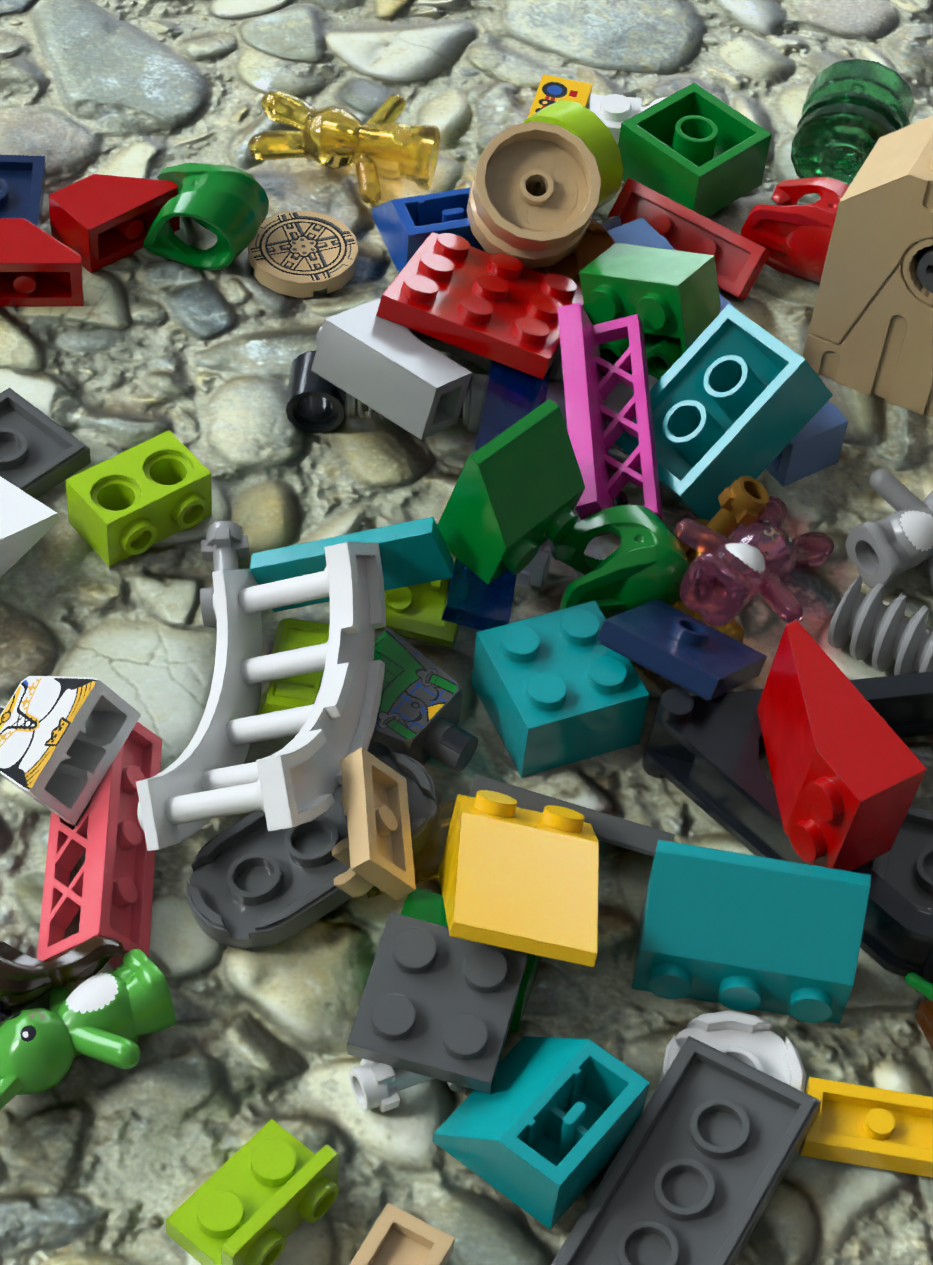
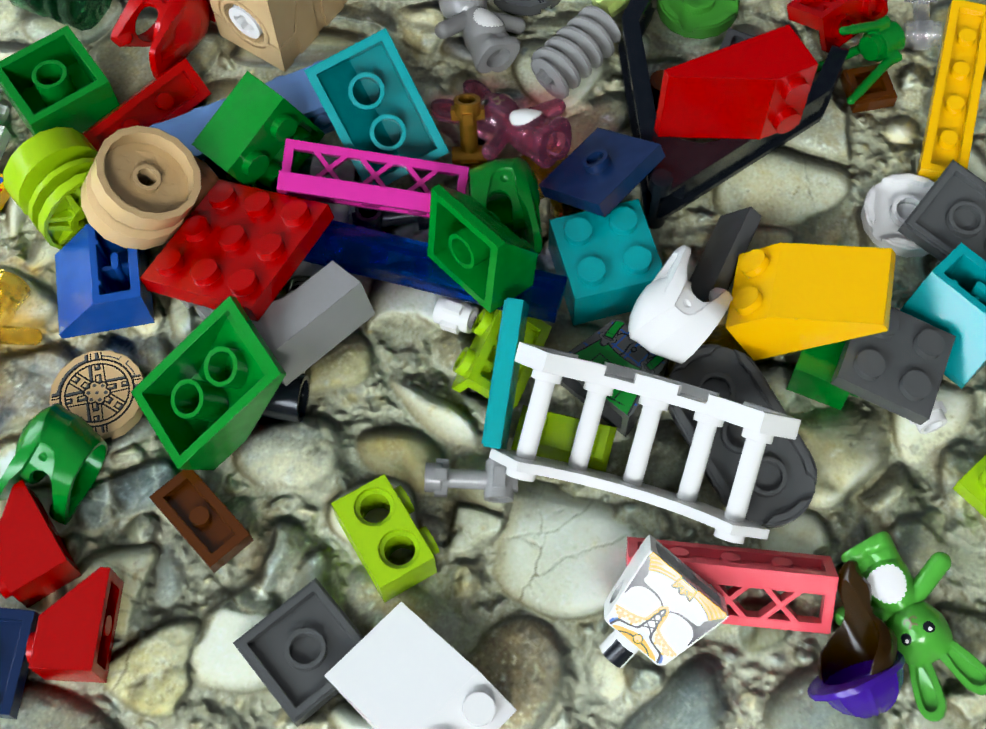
camera: 75 degrees left, 15 degrees up
tan plate [332,747,416,900] -> none
teal slope [631,840,871,1024] -> none
none -> green slope [131,296,286,471]
none -> reddish brown plate [149,470,254,573]
none -> white helmet [628,245,733,364]

